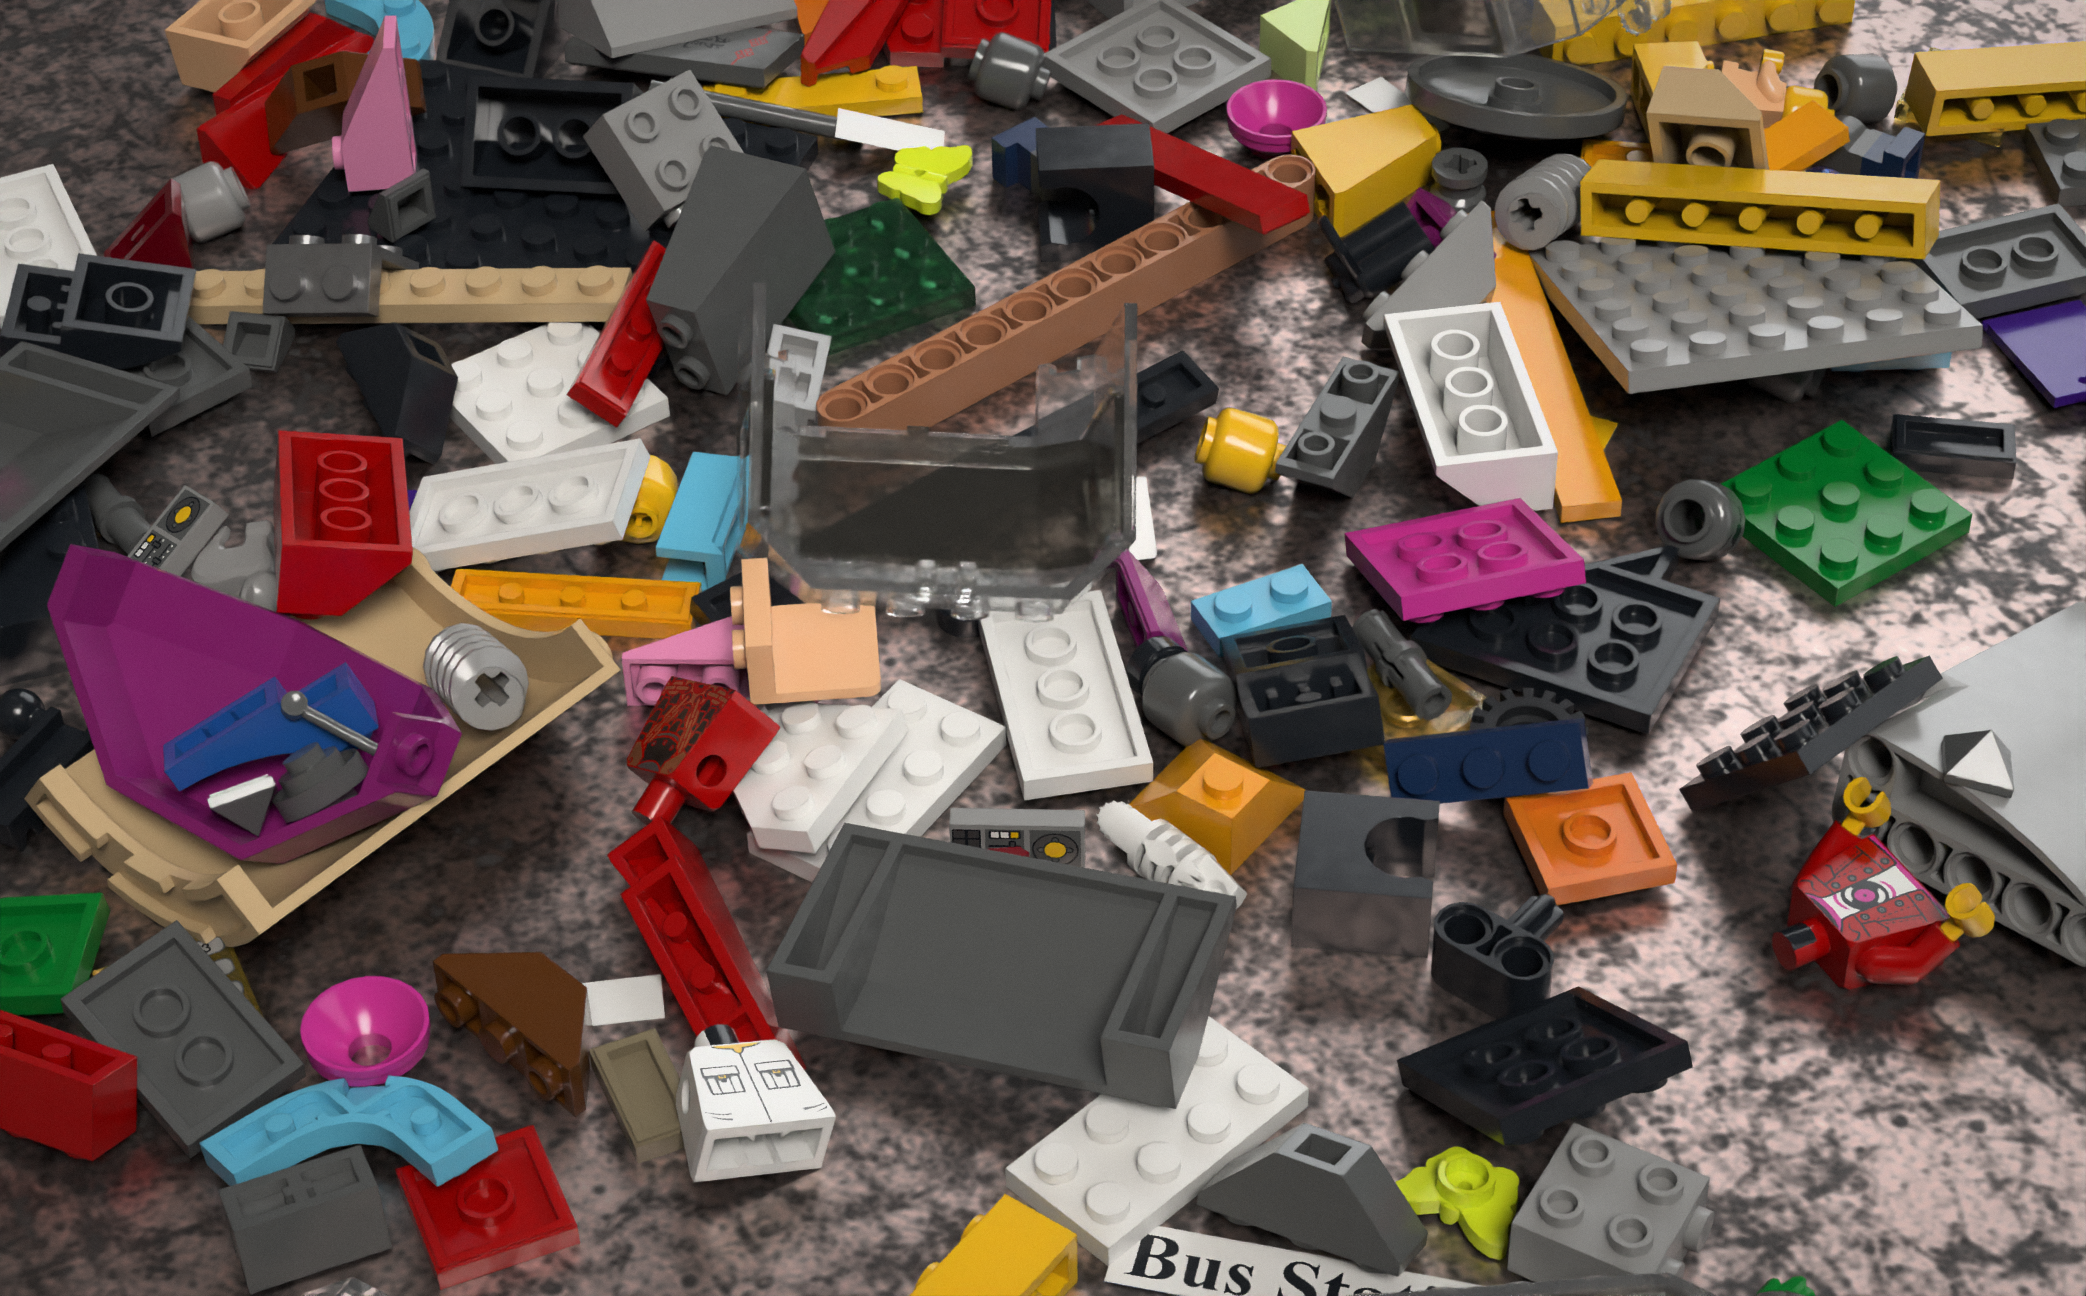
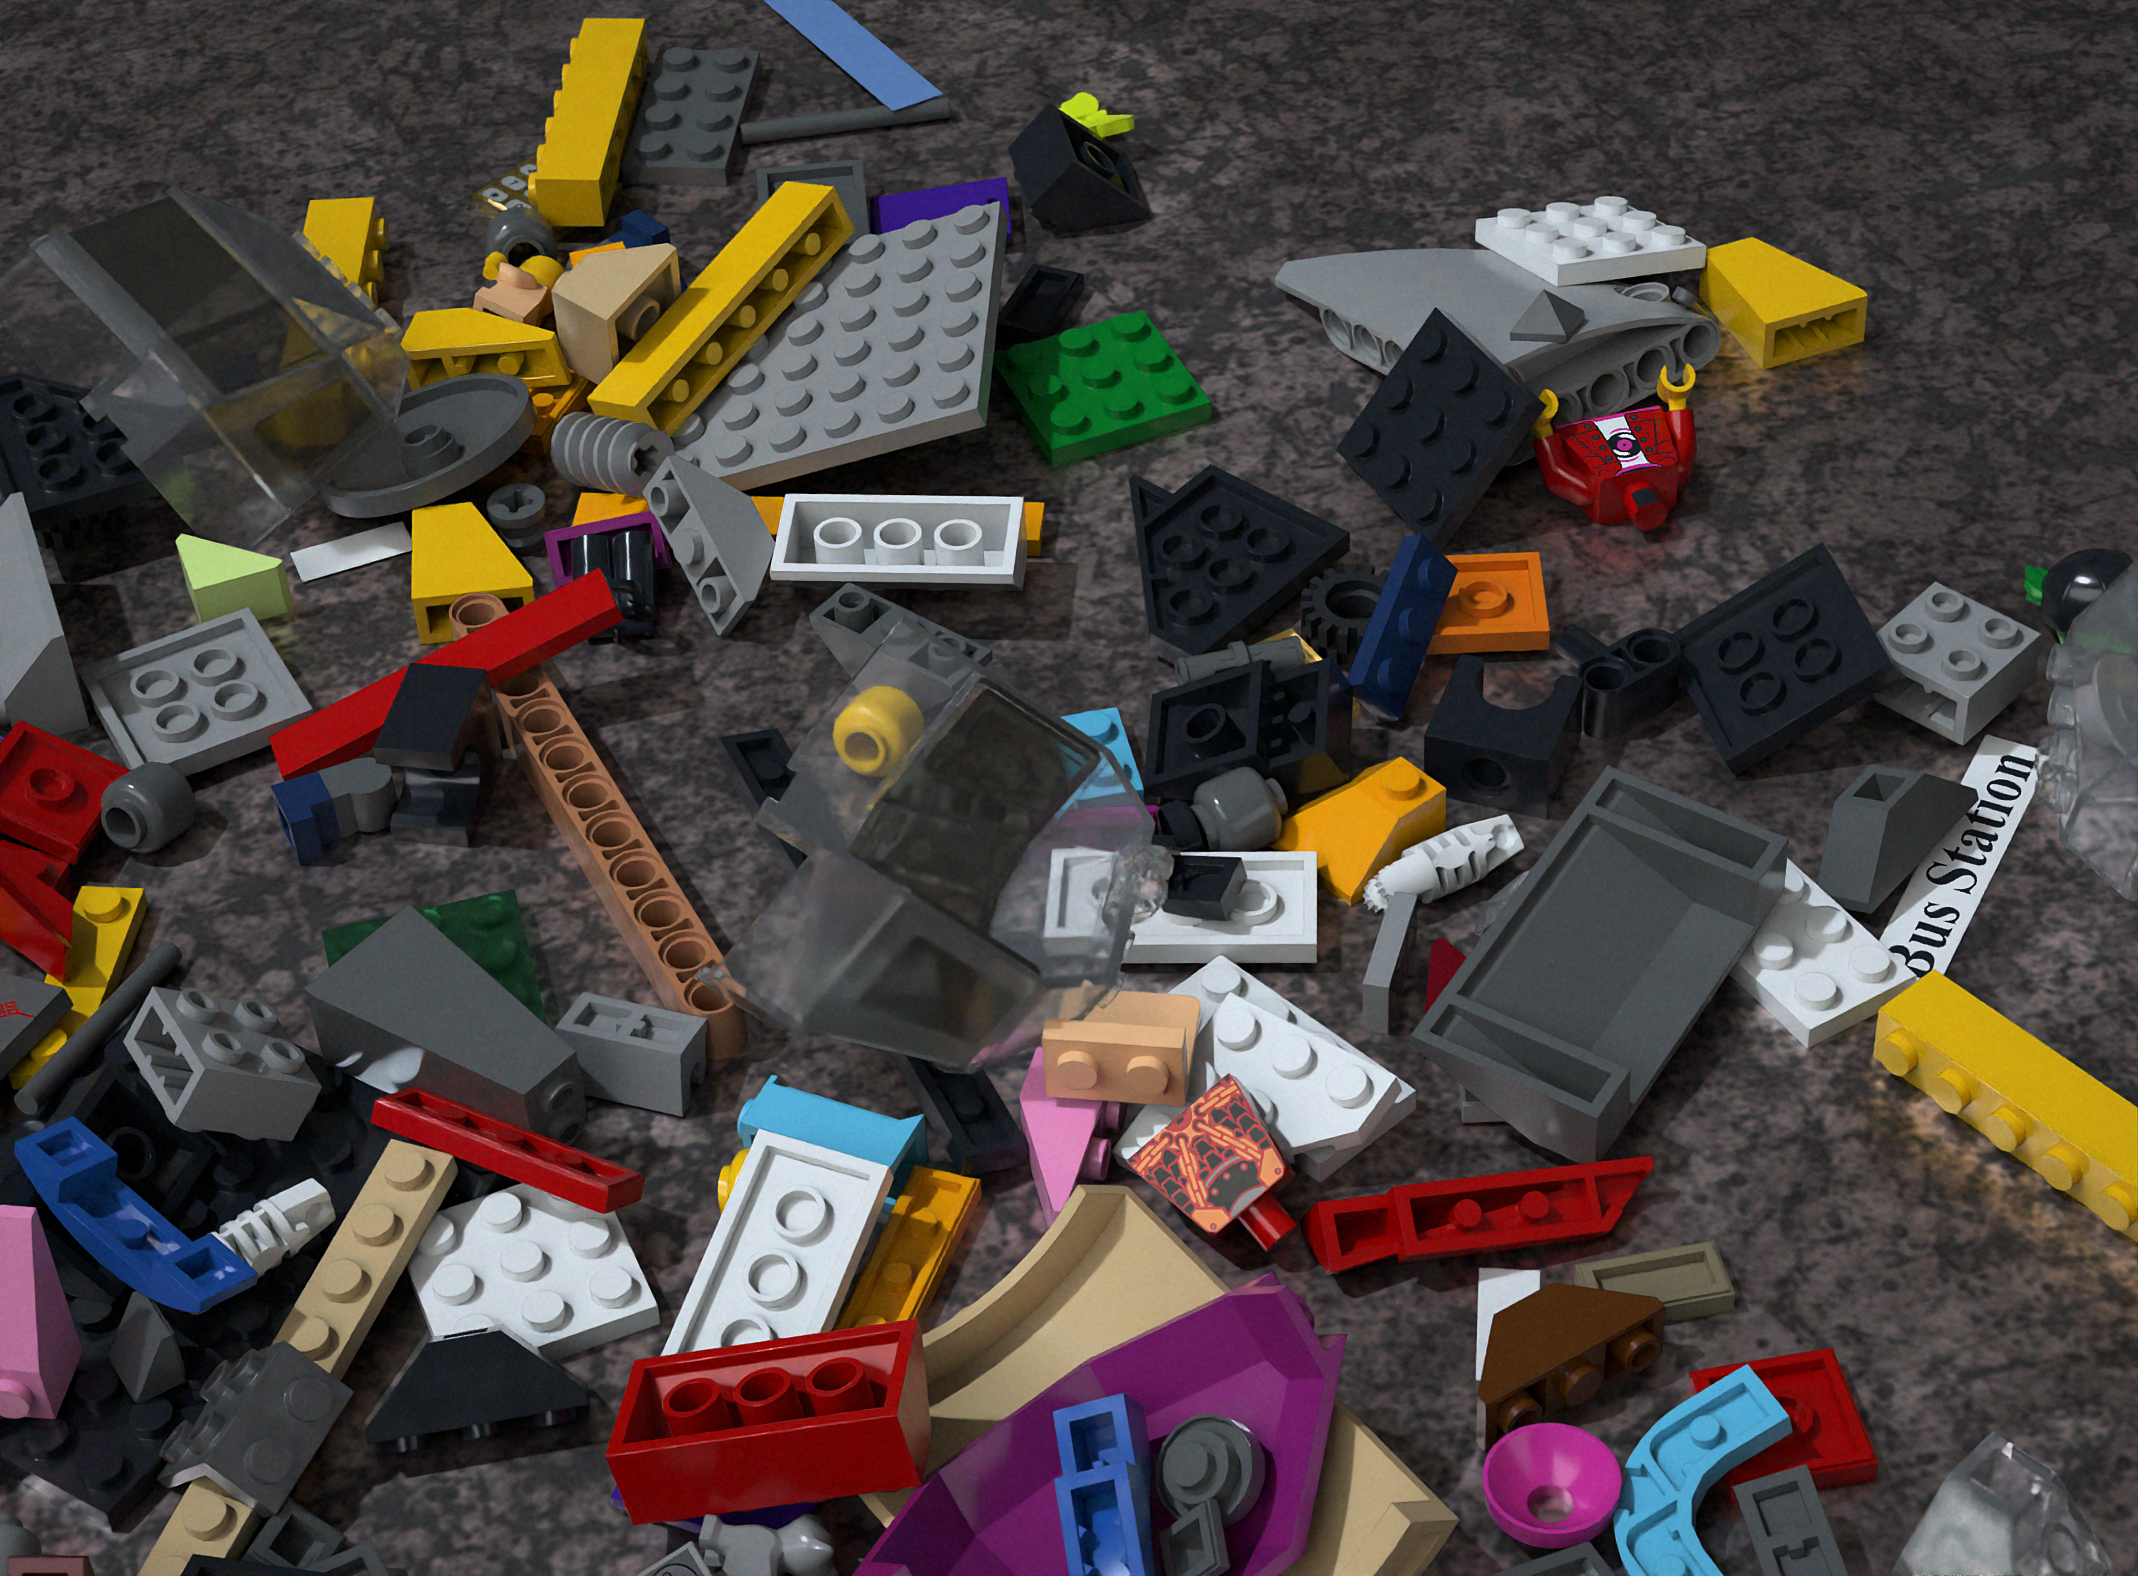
camera: 75 degrees left, 0 degrees up
dark grey hinge [281,691,378,756] -> none
light grey piece [423,623,529,731] -> none
white torso [676,1024,836,1182] -> none
white sticker [835,108,945,151] -> none
neon yellow animal [877,145,973,215] -> none
dark pink piece [1226,79,1327,160] -> none
dark pink plate [1344,498,1586,623] -> none
neon yellow animal [1395,1147,1519,1260] -> none
dark grey head [1655,479,1746,561] -> none
none -> blue slope [14,1116,258,1313]
none -> white hinge [189,1178,336,1316]
none -> black slope [1121,834,1247,921]

